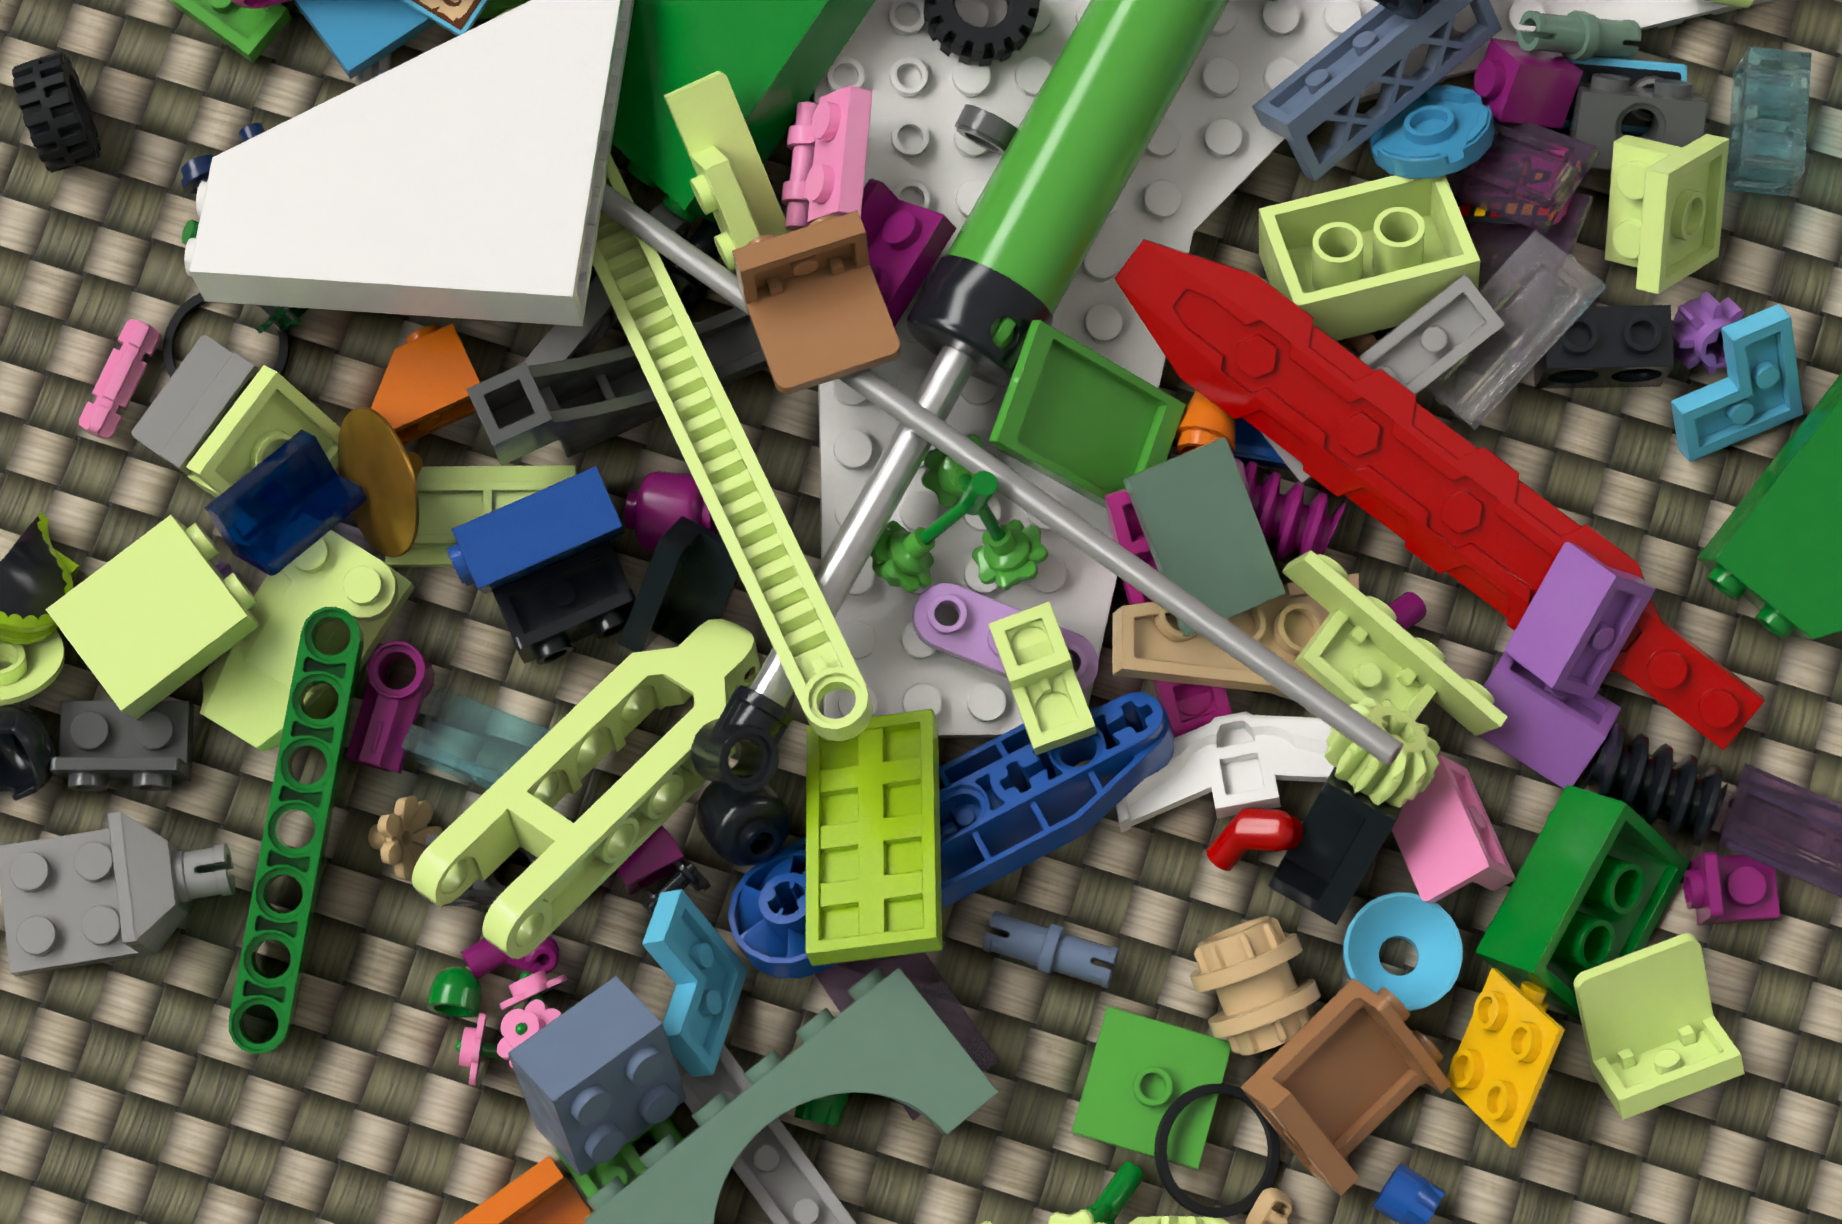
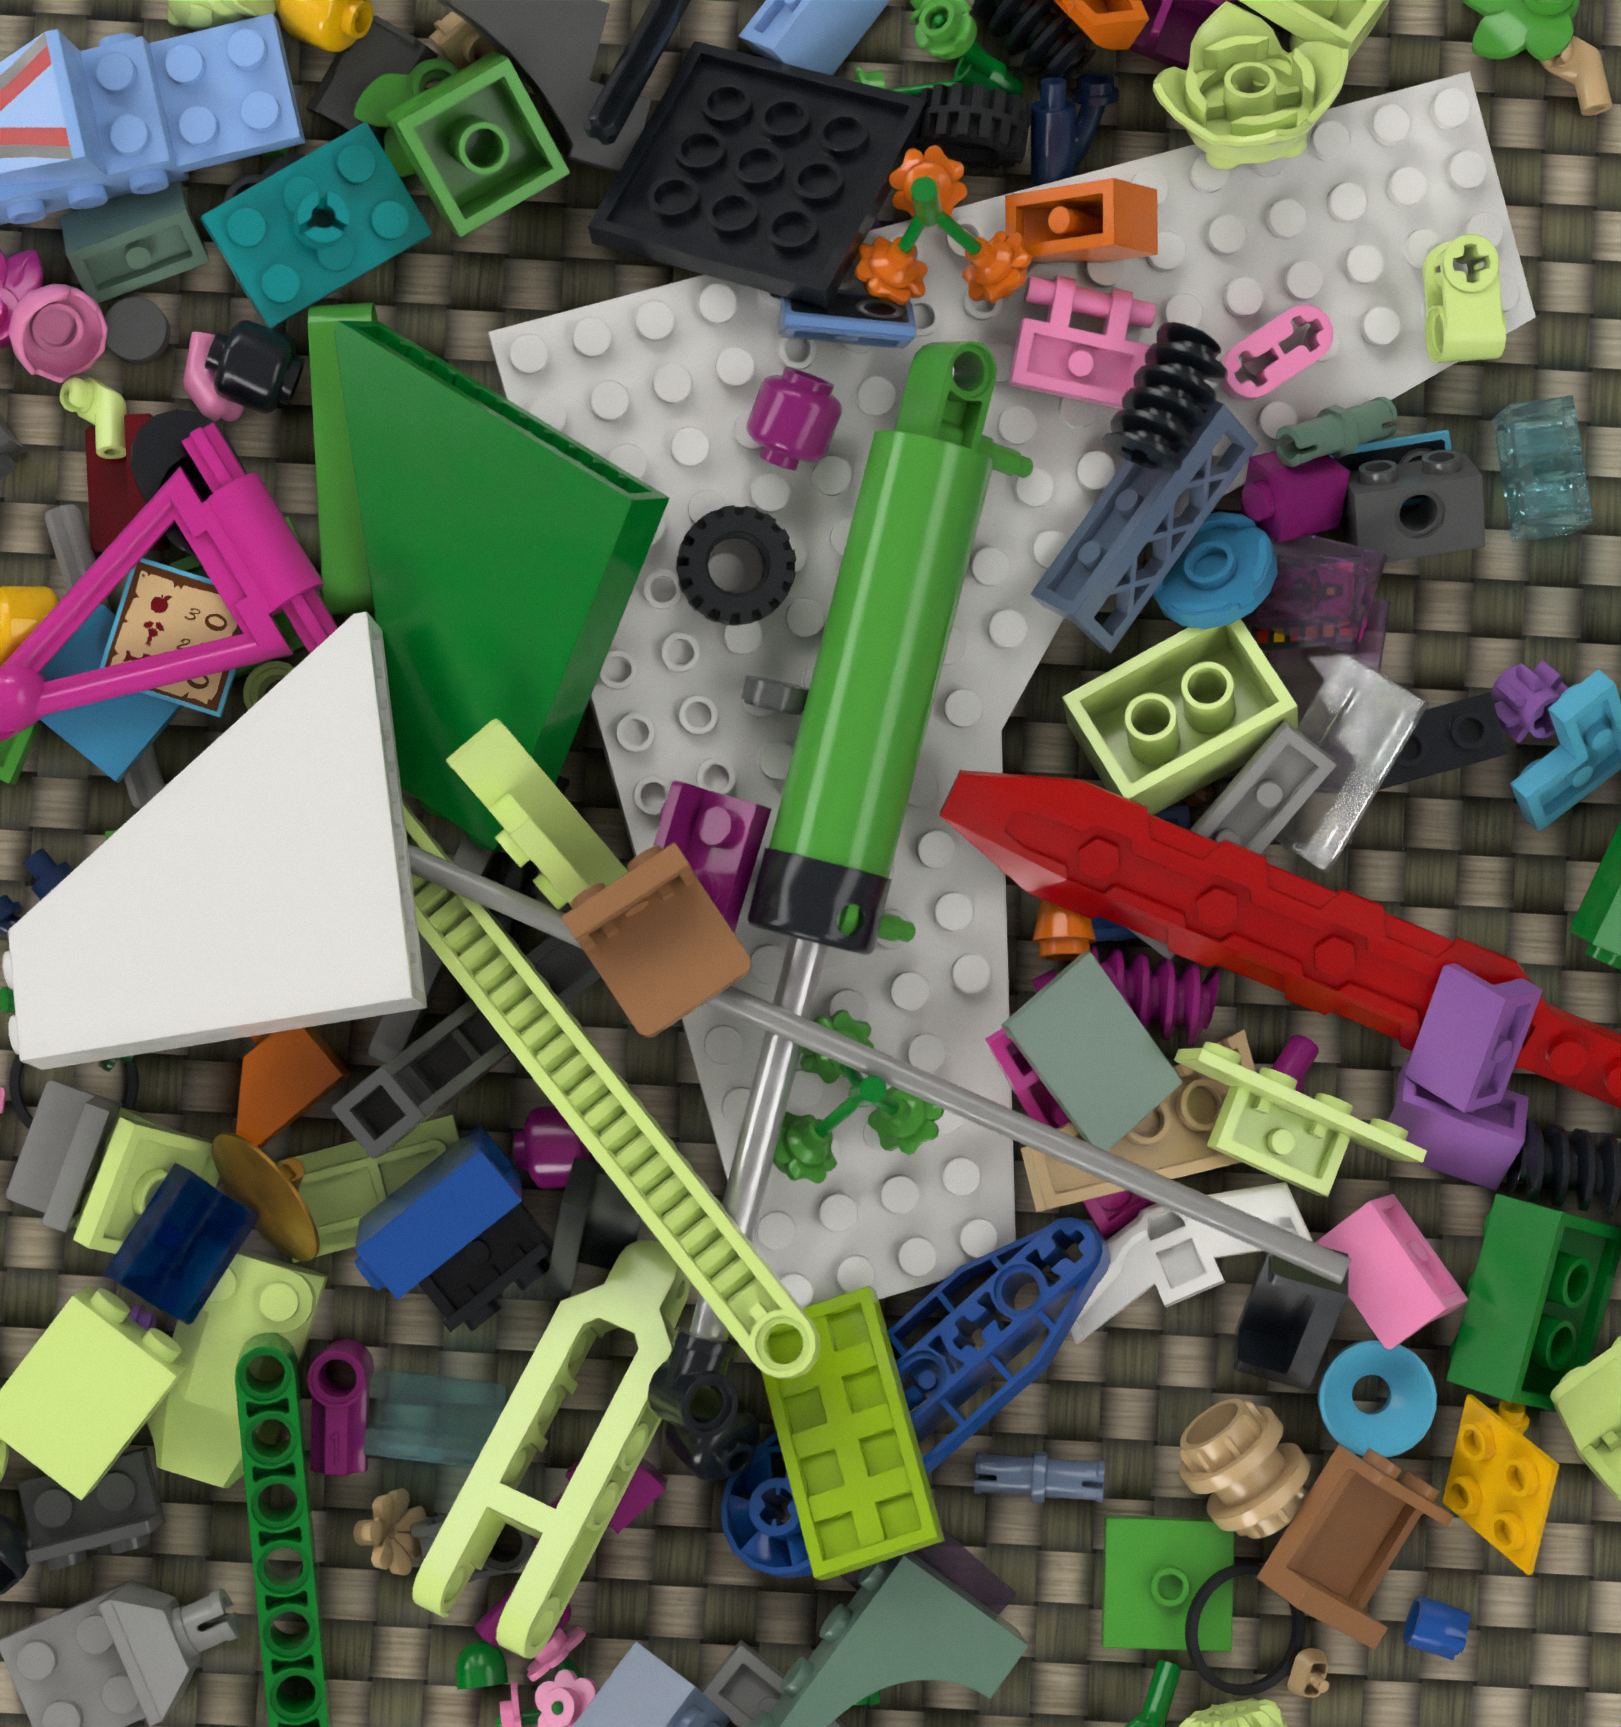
camera: 20 degrees left, 10 degrees up
black piece [641,859,711,917] -> none
medium azure plate [642,889,748,1077] -> none
bright pink plate [781,85,873,231] -> none
lavender plate [912,583,1099,692] -> none
yellowish green slope [988,601,1097,756] -> none
bright green piece [989,320,1186,508] -> none
red arm [1206,808,1303,871] -> none
yellowish green gear [1324,697,1440,808] -> none
yellowish green bracket [1605,134,1729,294] -> none

